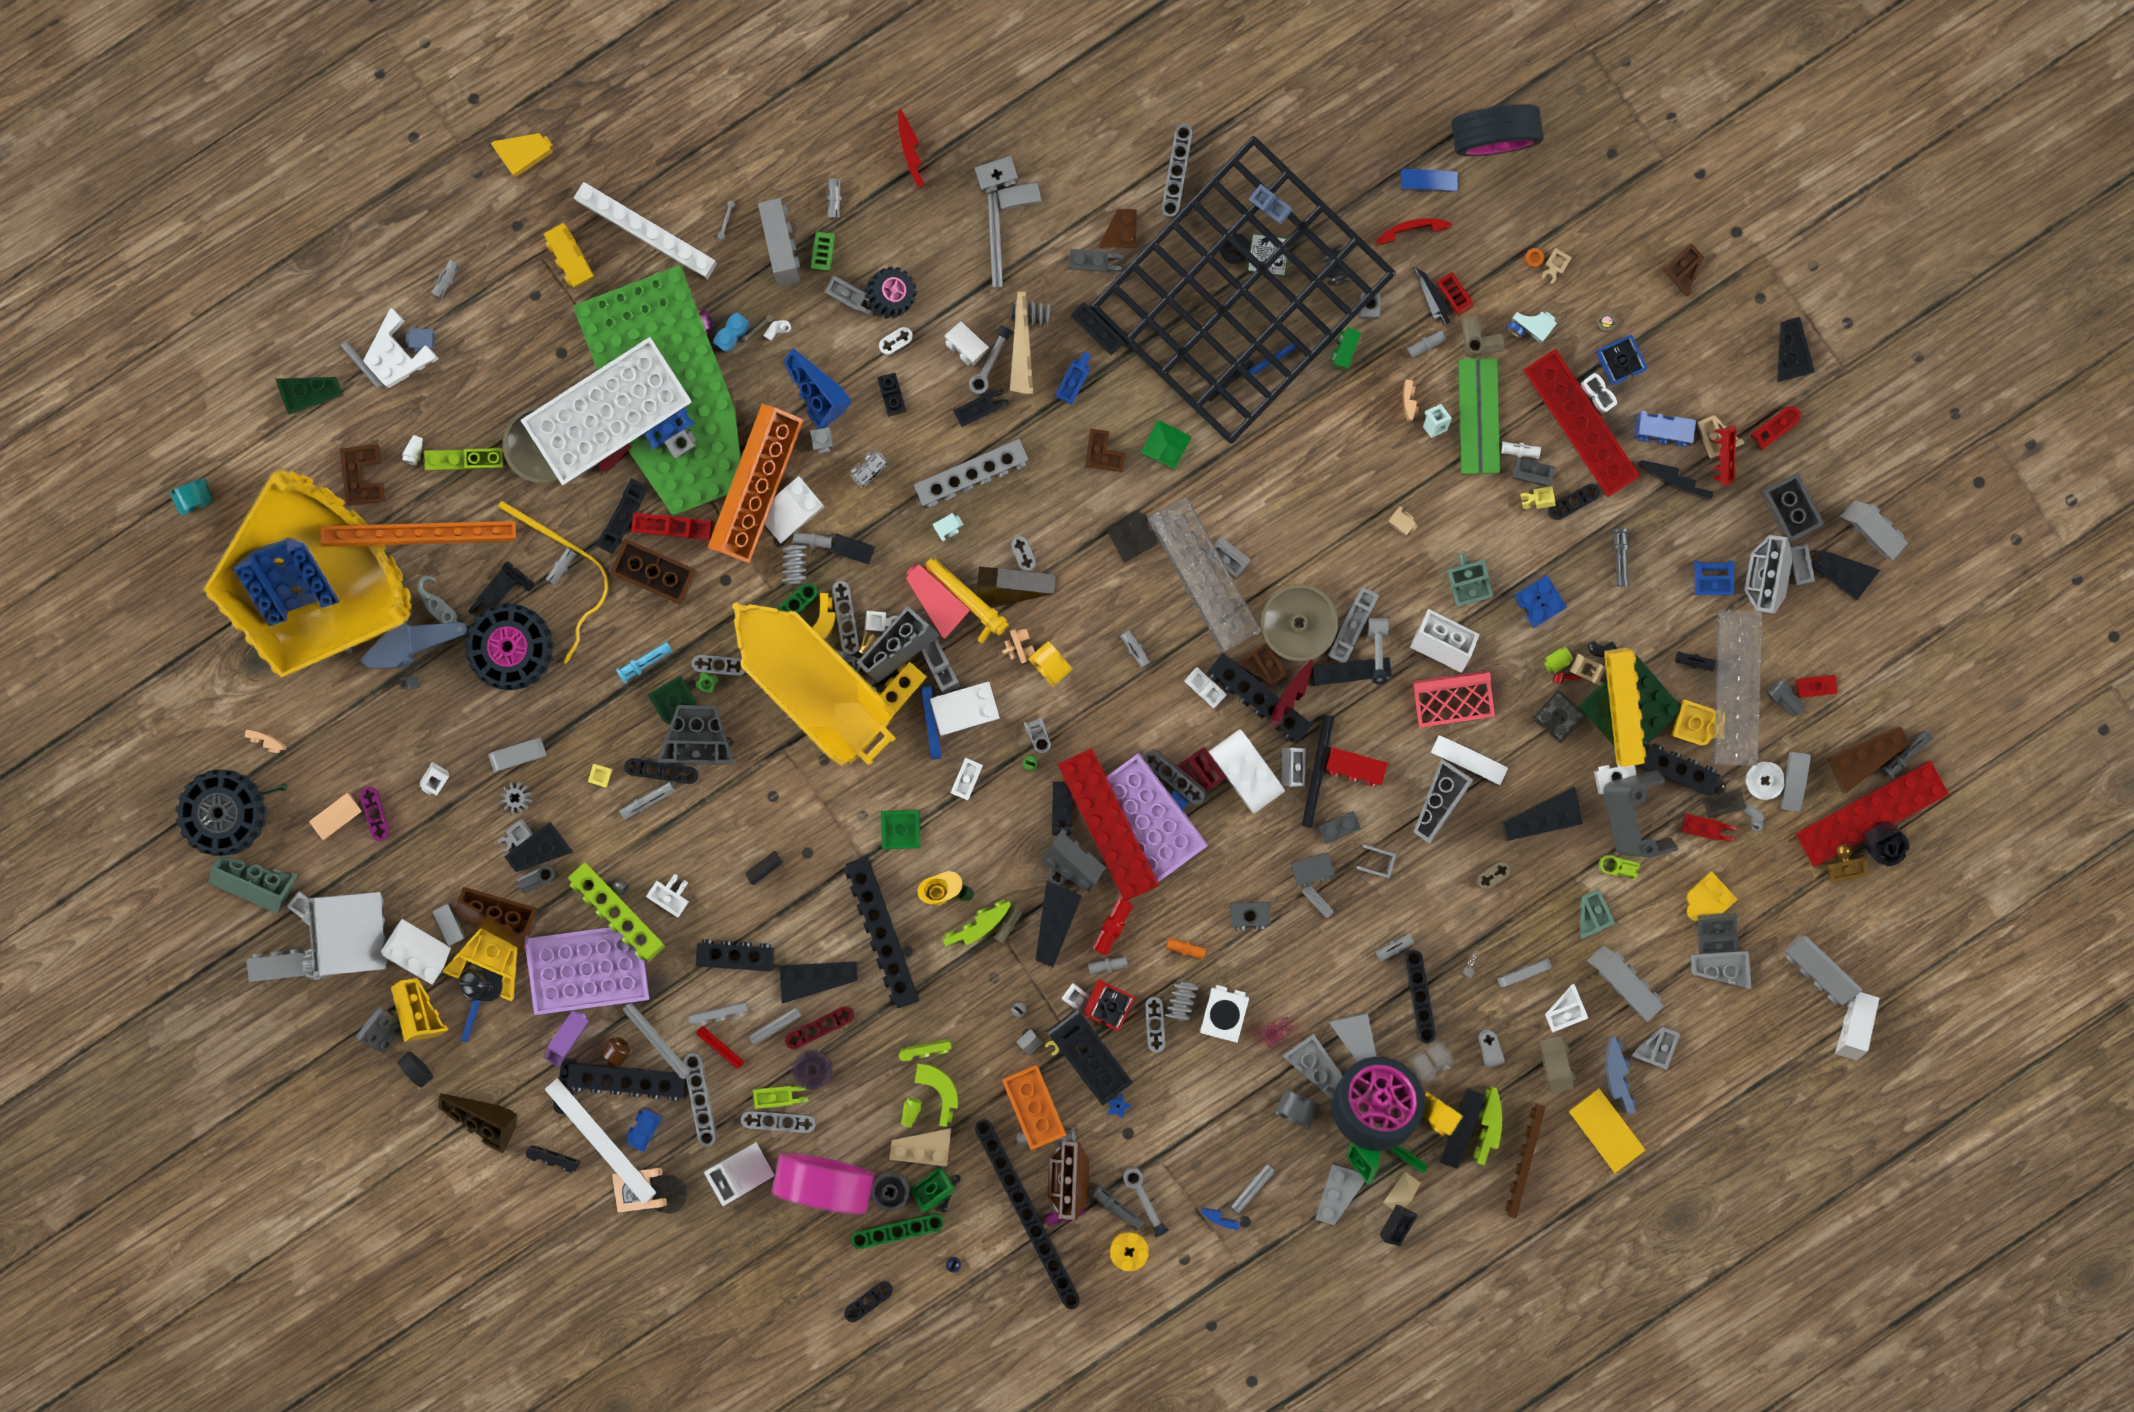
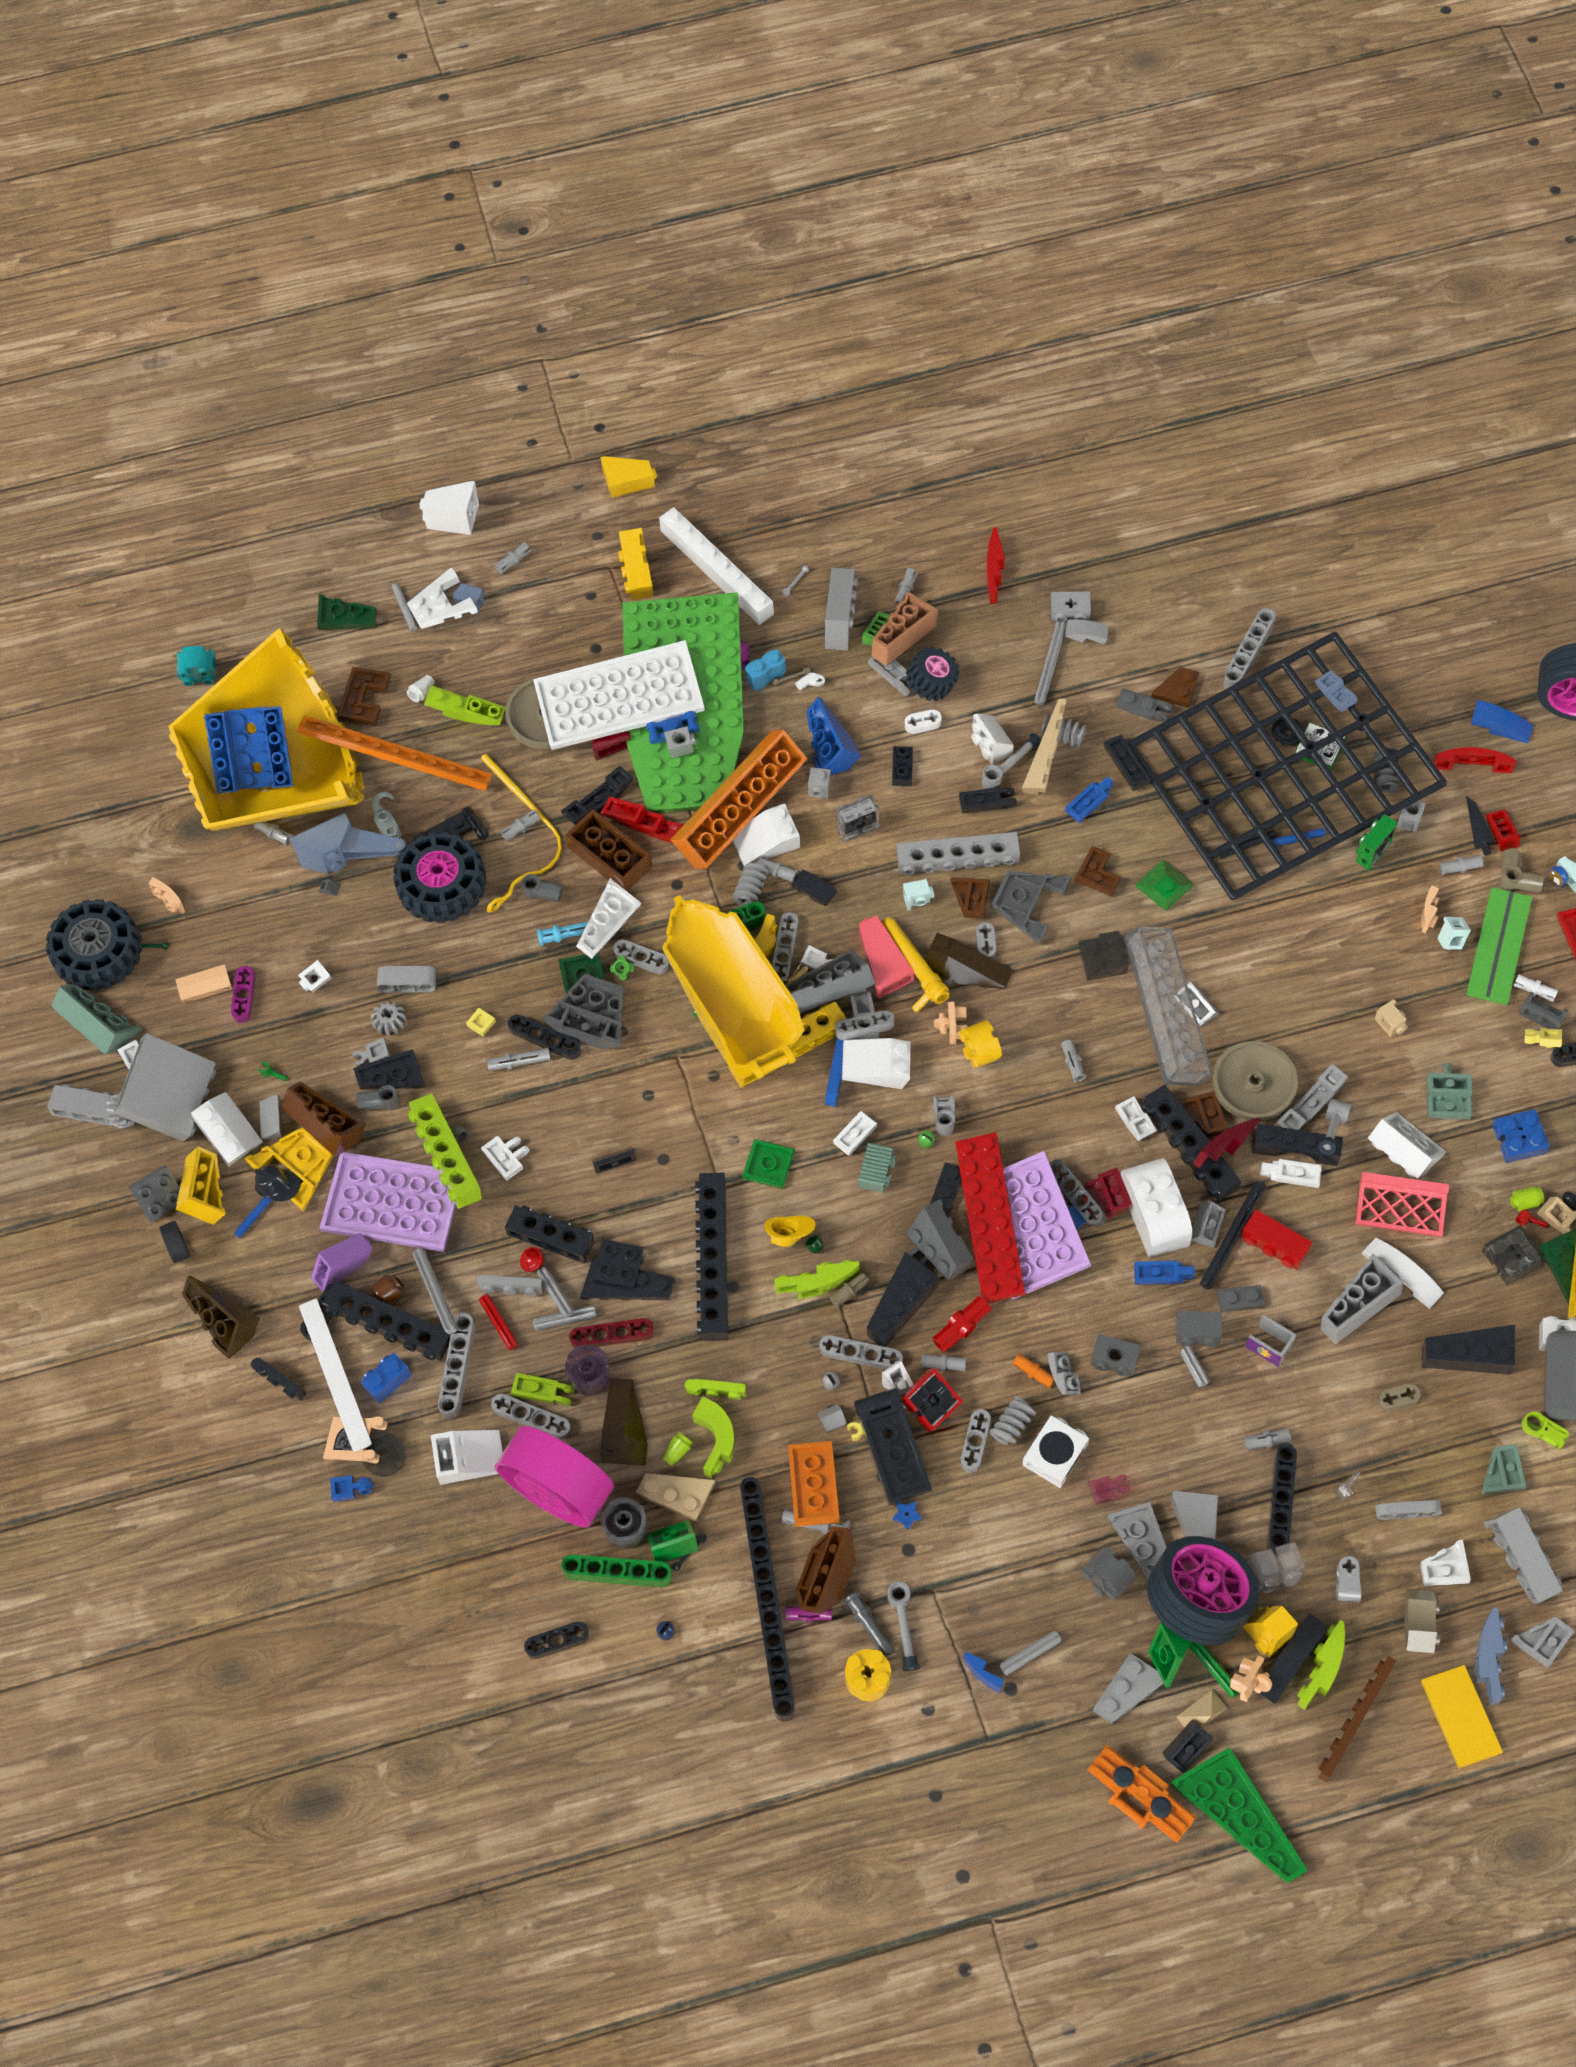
camera: 25 degrees right, 25 degrees down
none -> green hand [258,1061,288,1081]
none -> blue plate [330,1475,374,1502]
none -> white slope [420,481,479,535]
none -> red hat [520,1247,544,1272]
none -> dark grey piece [522,874,563,902]
none -> light grey axle [537,1267,574,1318]
none -> white wing [576,878,642,959]
none -> black hinge [592,1239,644,1288]
none -> dark brown wedge [600,1378,648,1466]
none -> light grey beam [819,1335,903,1370]
none -> light grey beam [835,1011,895,1040]
none -> sand green brick [858,1143,896,1193]
none -> nougat wedge [871,592,938,666]
none -> reddish brown wing [950,877,990,919]
none -> dark grey wing [991,871,1071,945]
none -> light grey slope [1047,1352,1081,1395]
none -> orange piece [1087,1744,1197,1843]
none -> blue hinge [1134,1261,1195,1285]
none -> green wing [1170,1747,1308,1884]
none -> light nougat hips [1230,1656,1272,1702]
none -> white hinge [1260,1159,1322,1188]

